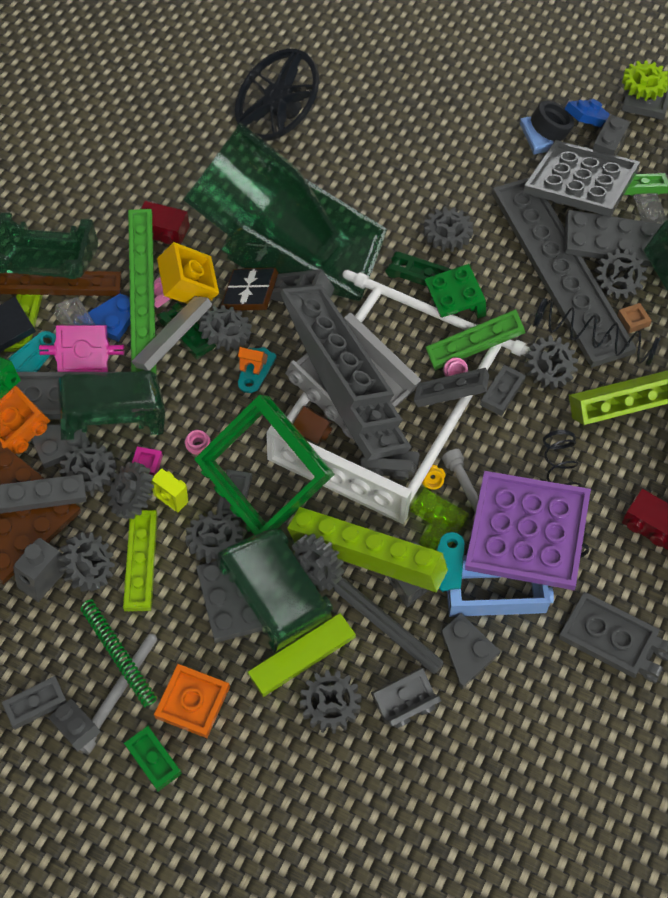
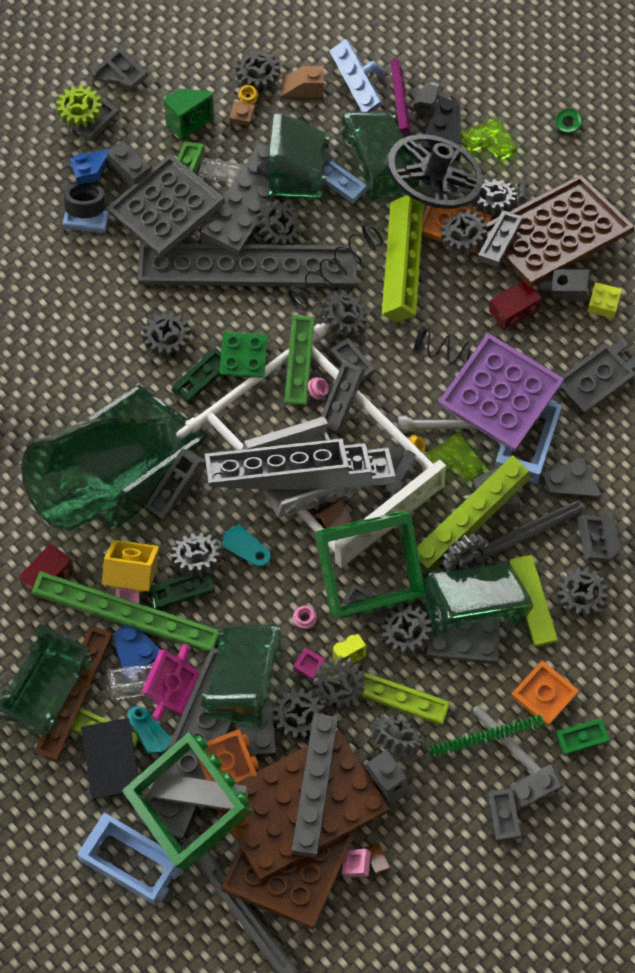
camera: 70 degrees left, 5 degrees up
light grey tile [131,296,212,371] -> none
tile [221,268,278,310] -> none
orange tile [238,347,268,375] -> none
teal piece [437,532,465,592] -> none
medium nougat plate [617,303,652,333] -> none

